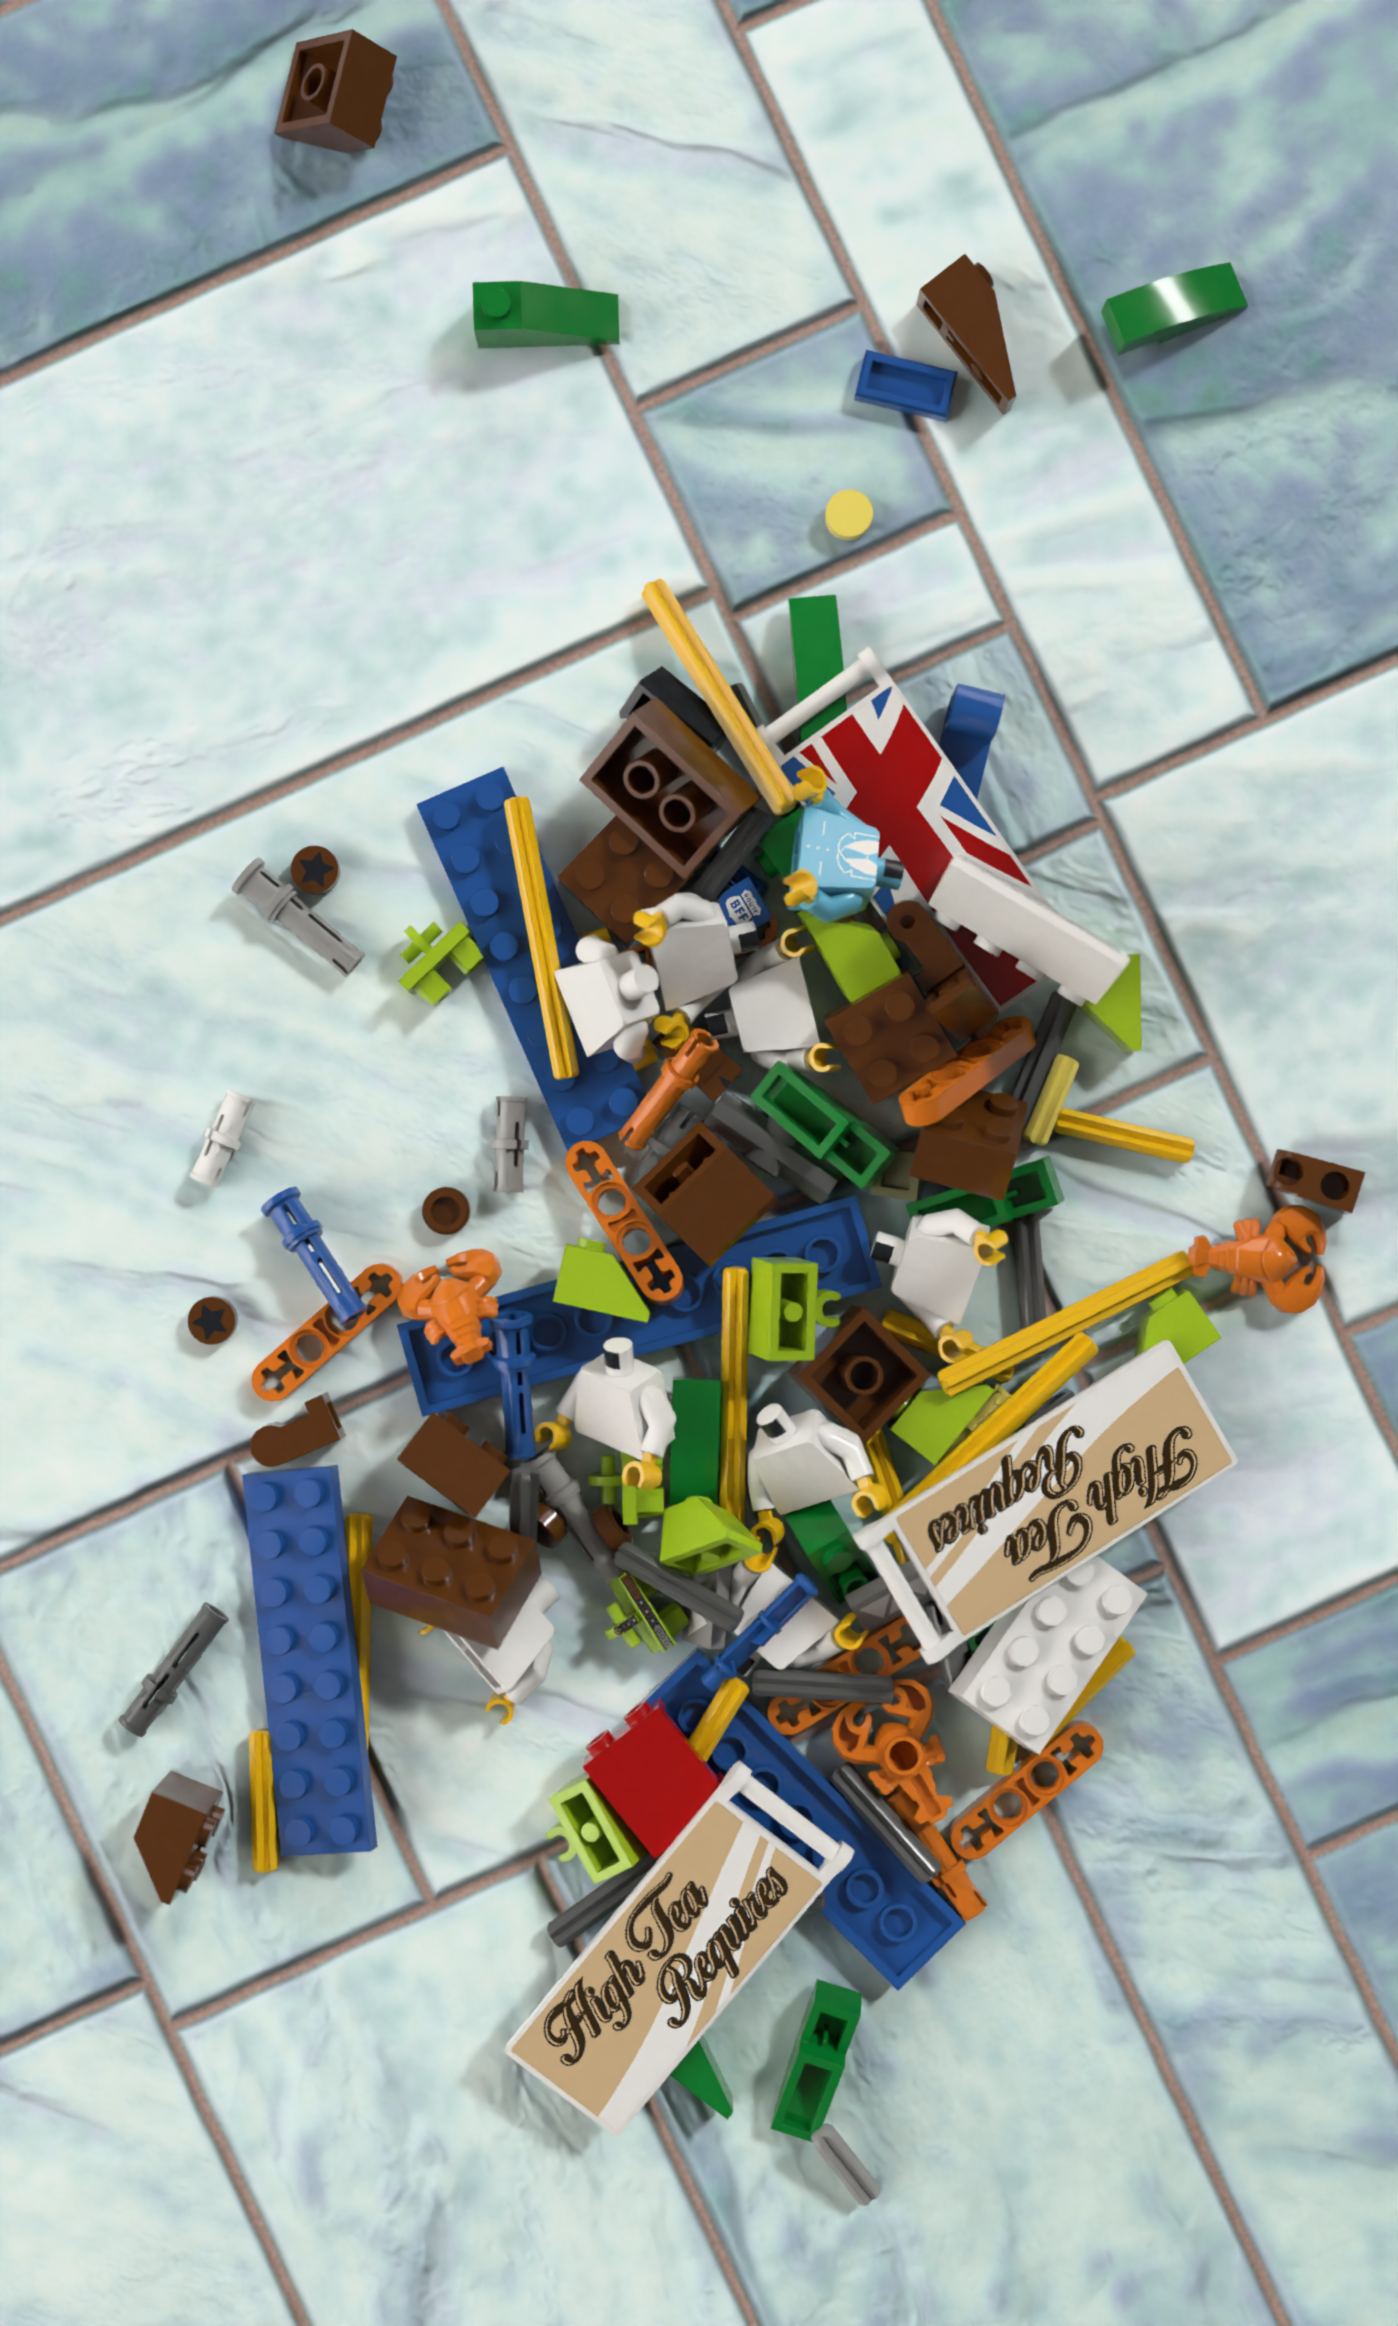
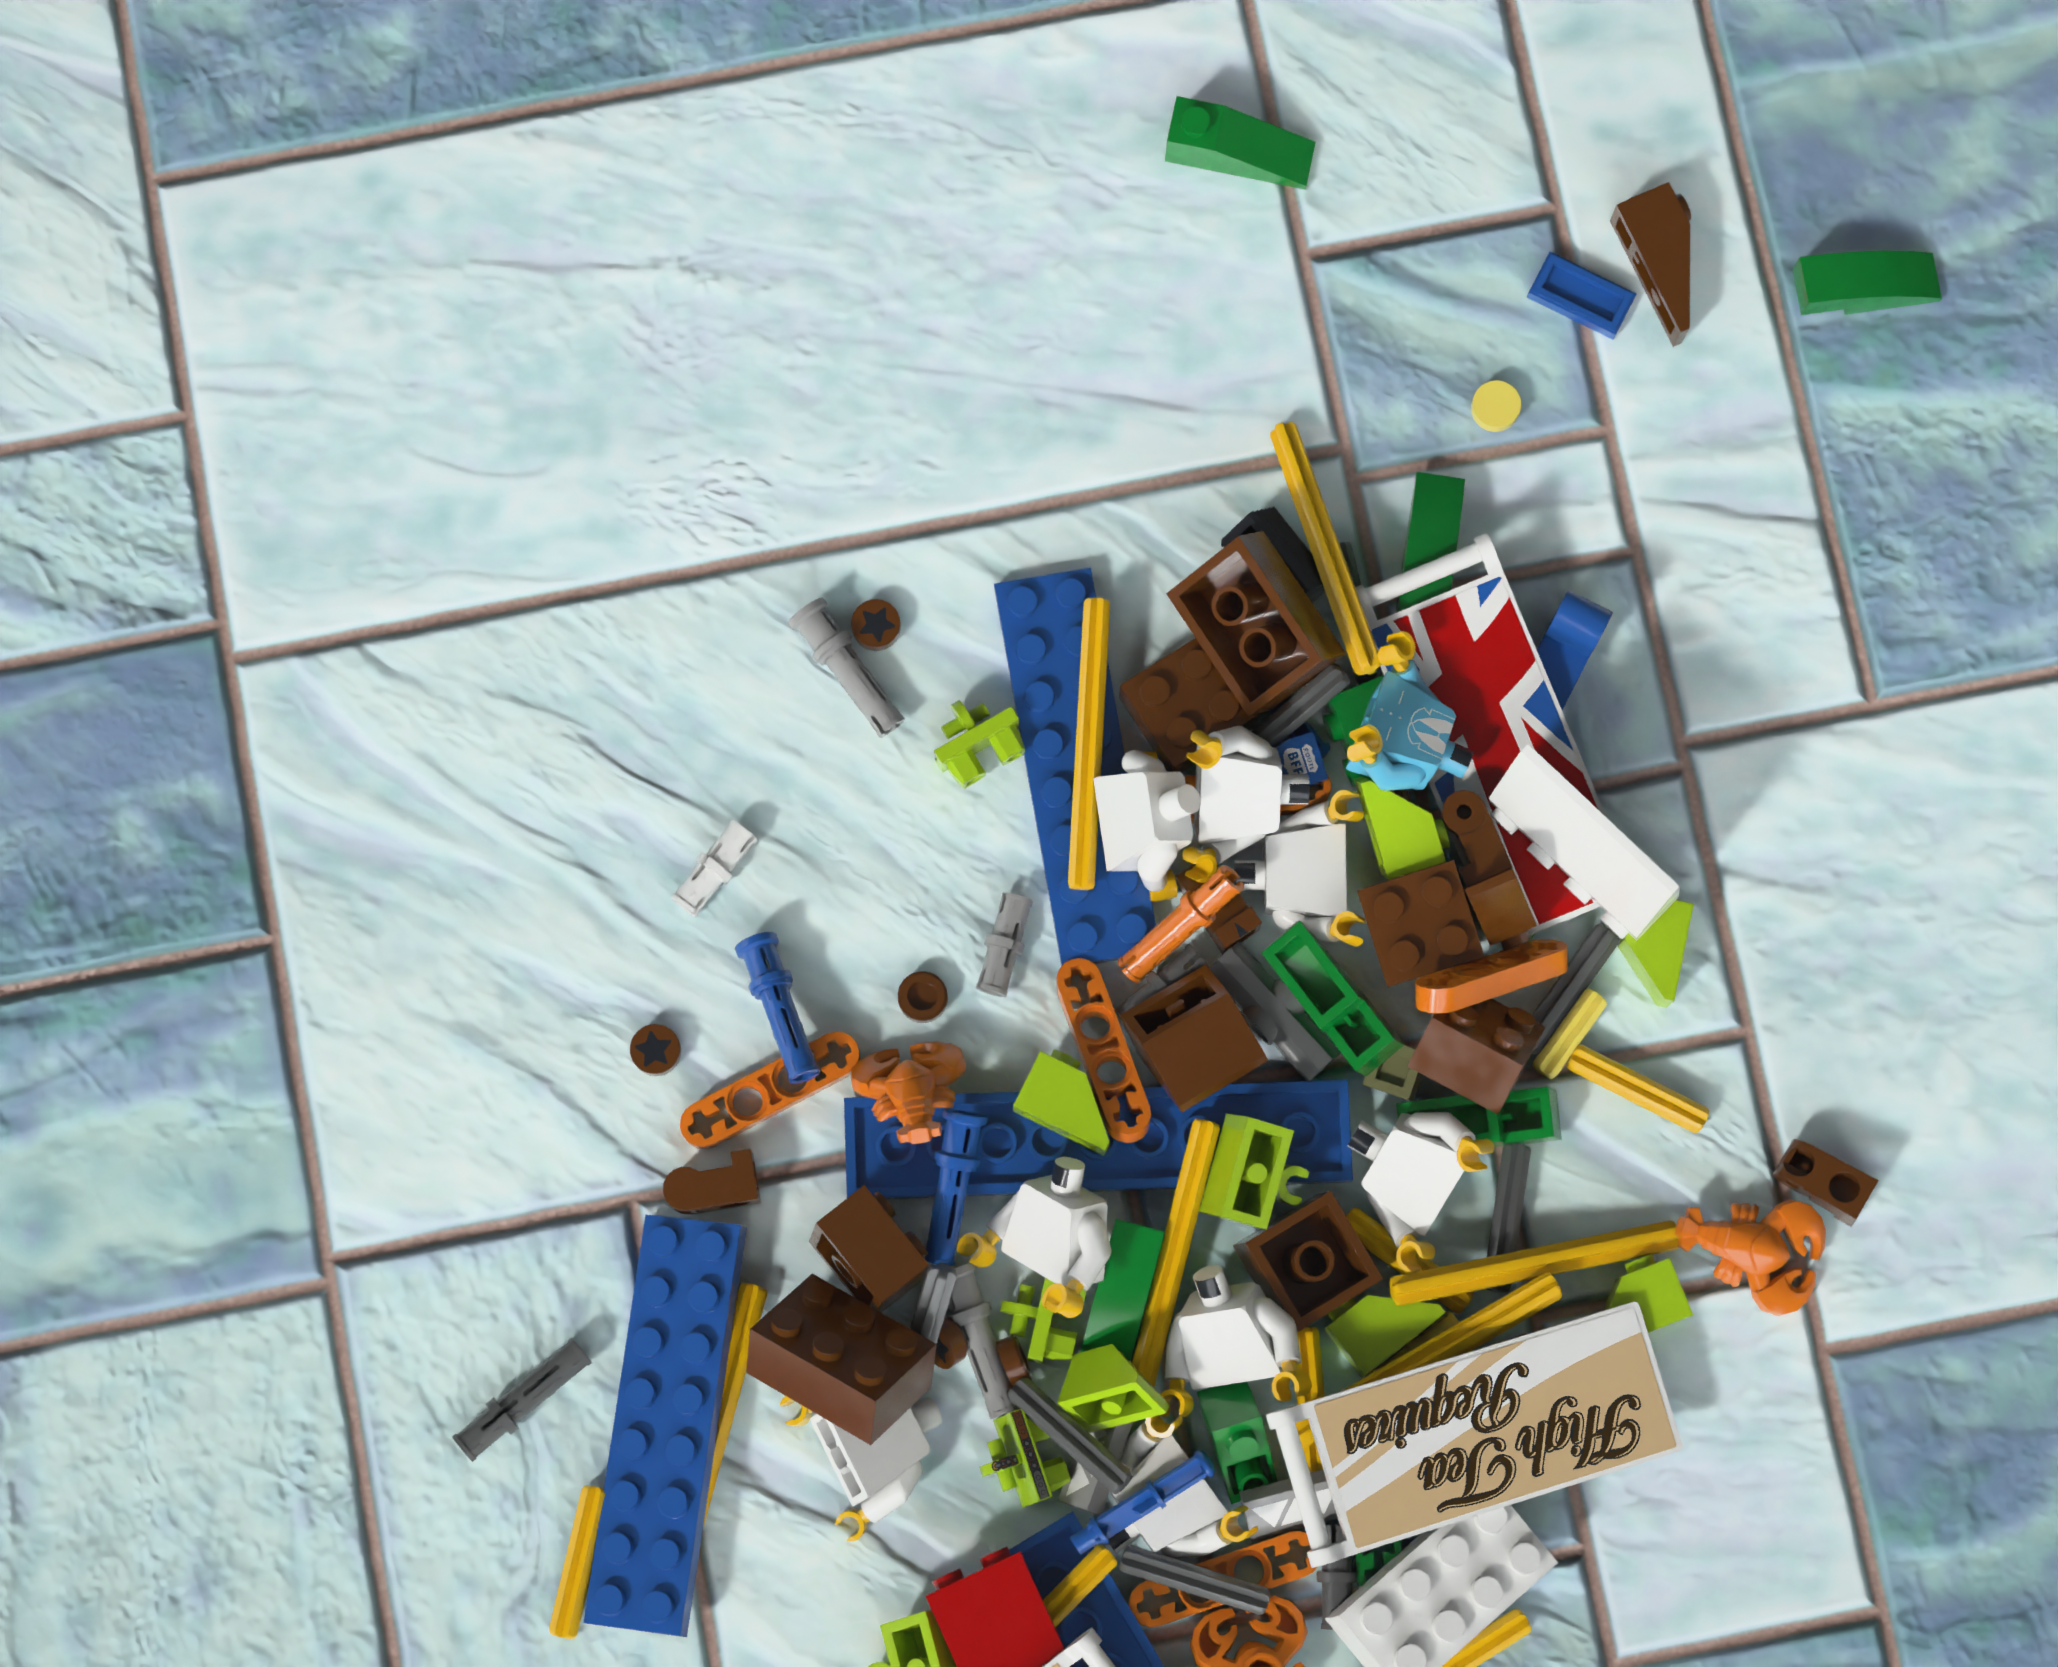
camera: 10 degrees right, 10 degrees down
reddish brown slope [133,1771,225,1905] -> none

